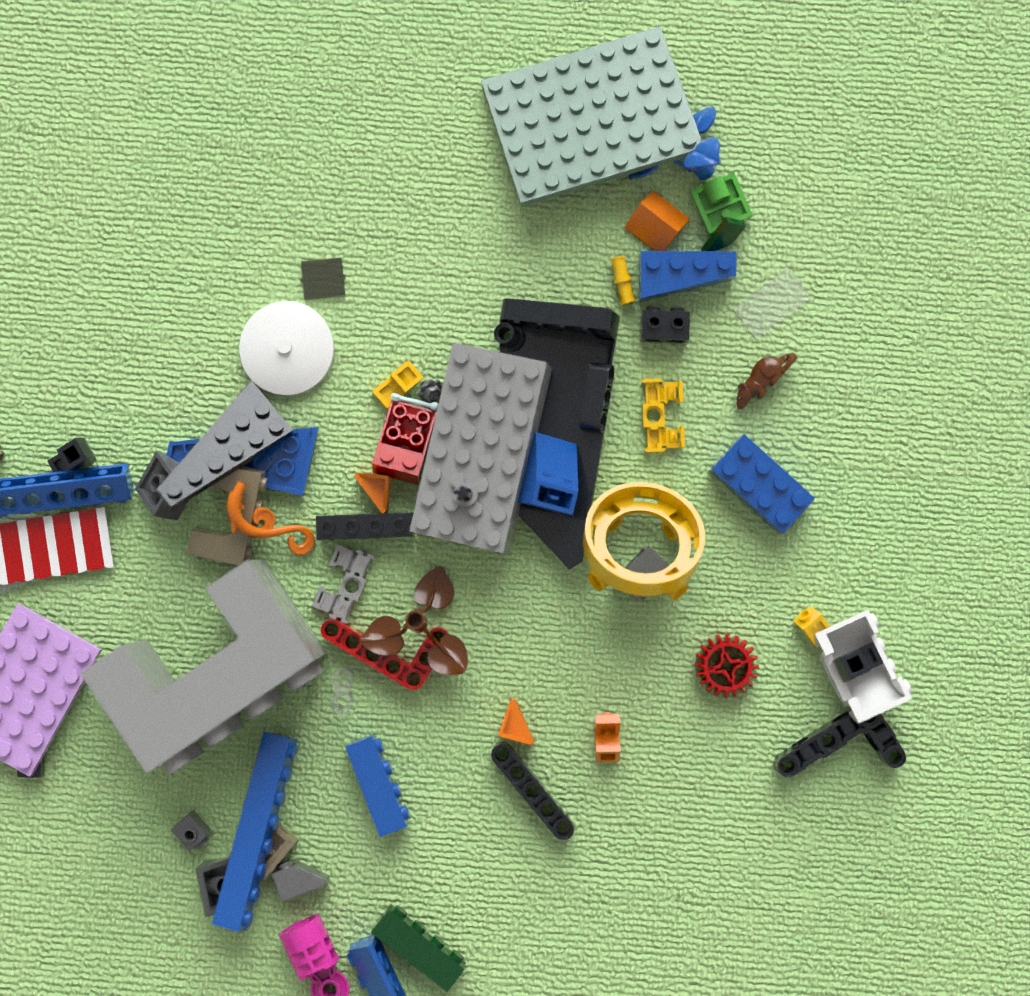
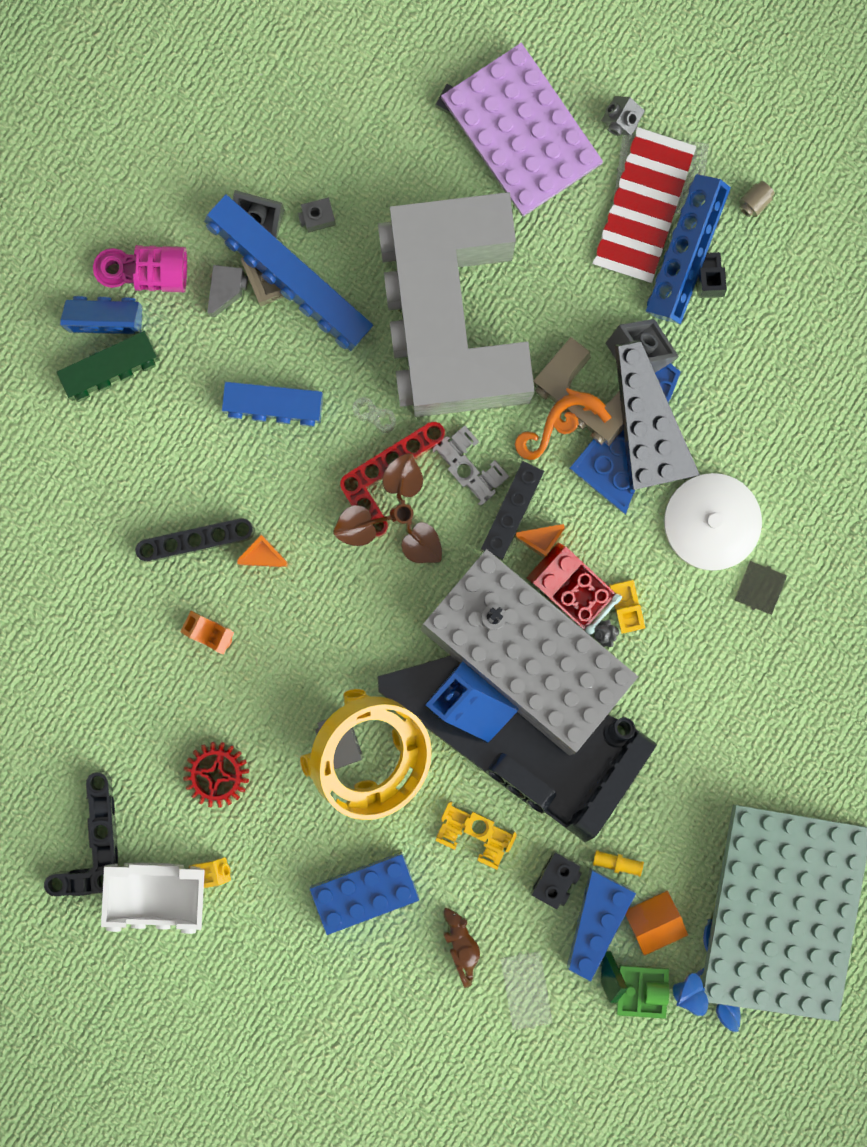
camera: 110 degrees right, 0 degrees up
black brick [833,642,884,682] -> none

